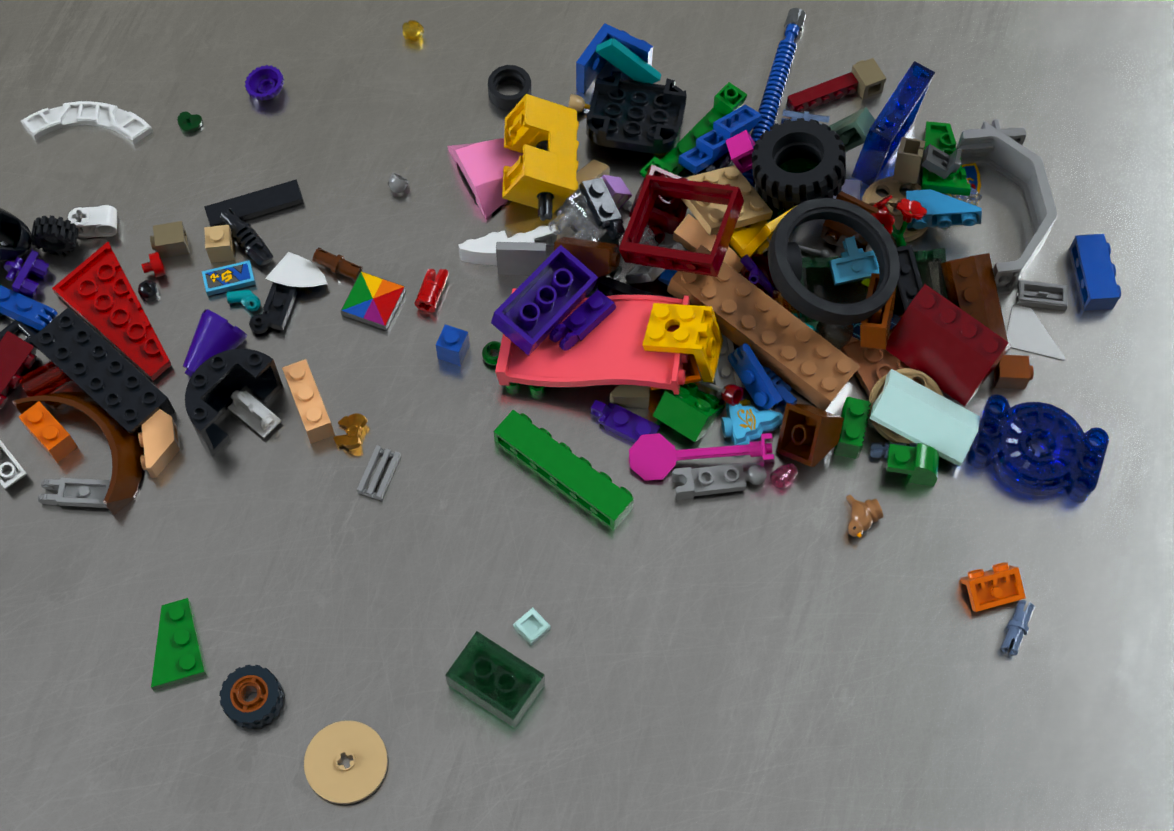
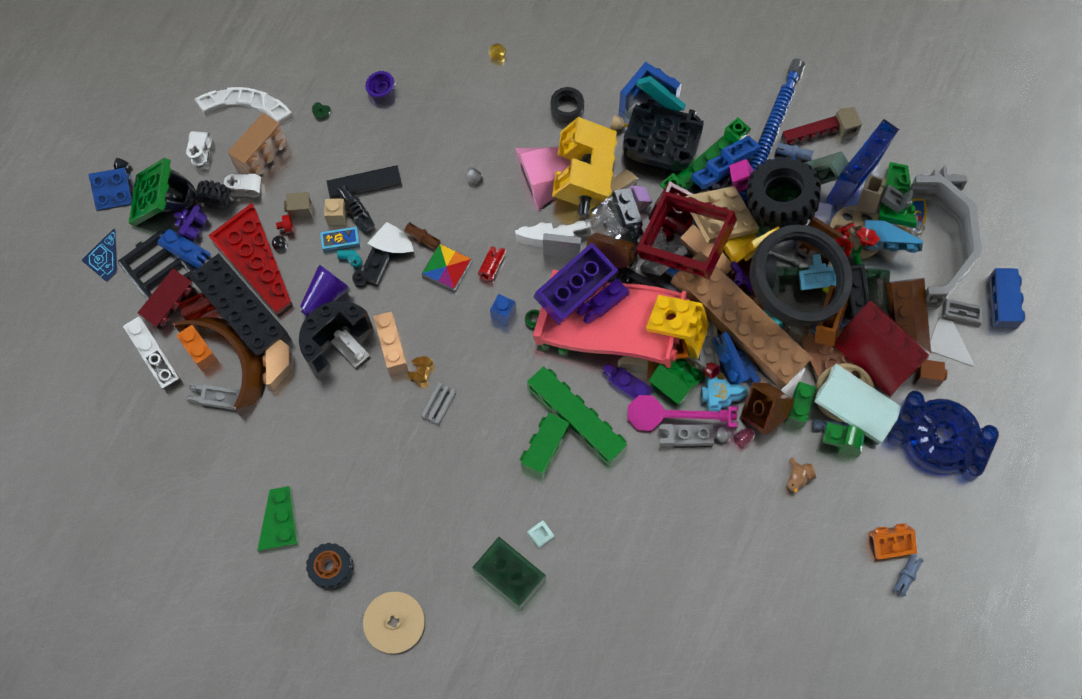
camera: 10 degrees right, 5 degrees up
none -> white piece [186,131,212,167]
none -> medium nougat brick [228,113,287,175]
none -> green brick [520,413,570,478]

